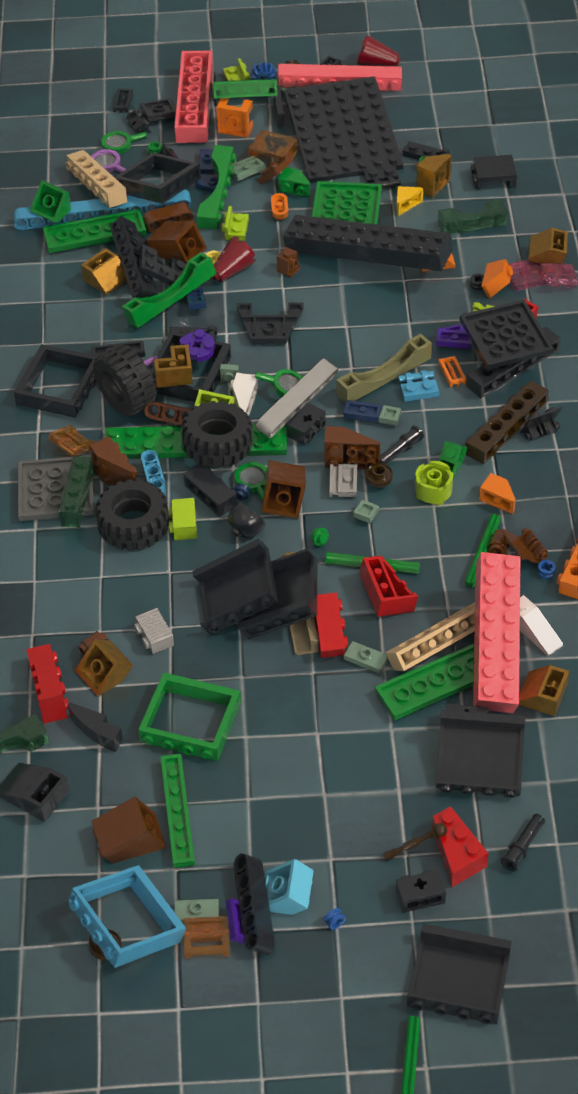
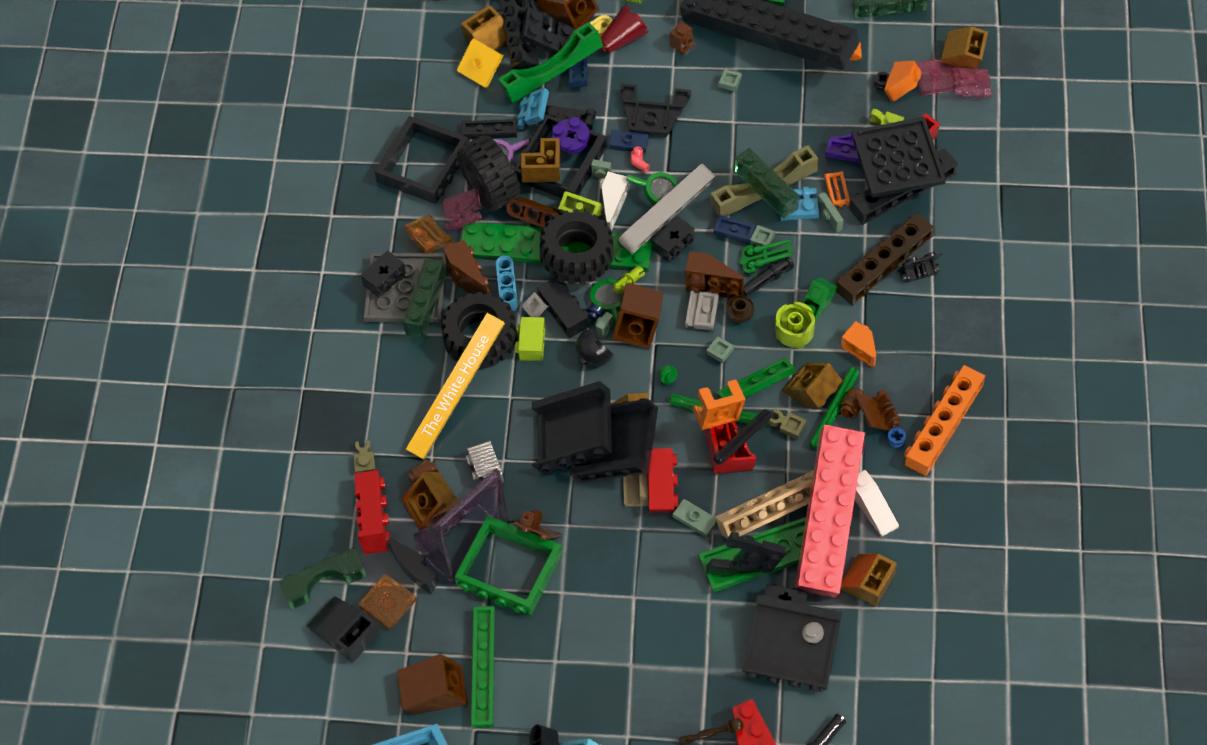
camera: 10 degrees right, 10 degrees up
none -> olive plate [353,440,376,473]
none -> clear orange plate [358,574,417,630]
none -> black brick [361,250,406,298]
none -> yellow tile [406,313,505,460]
none -> clear purple windscreen [413,468,509,581]
none -> clear pink plate [443,189,482,230]
none -> yellow plate [456,38,504,88]
none -> reddish brown hinge [513,510,563,540]
none -> dark azure plate [516,88,549,130]
none -> light grey plate [522,292,548,317]
none -> sand green plate [595,312,614,339]
none -> dark blue plate [609,130,649,153]
none -> lime axle [613,266,645,294]
none -> coral arm [631,147,650,173]
none -> orange panel [693,380,746,430]
none -> black wing [706,531,786,574]
none -> black axle [713,409,772,465]
none -> green plate [716,358,796,399]
none -> sand green plate [719,69,742,92]
none -> clear green brick [734,148,800,219]
none -> green piece [739,239,792,275]
none -> olive plate [768,409,807,440]
none -> pearl gold slope [782,363,842,408]
none -> light grey plate [802,622,824,643]
none -> sand green plate [818,192,843,233]

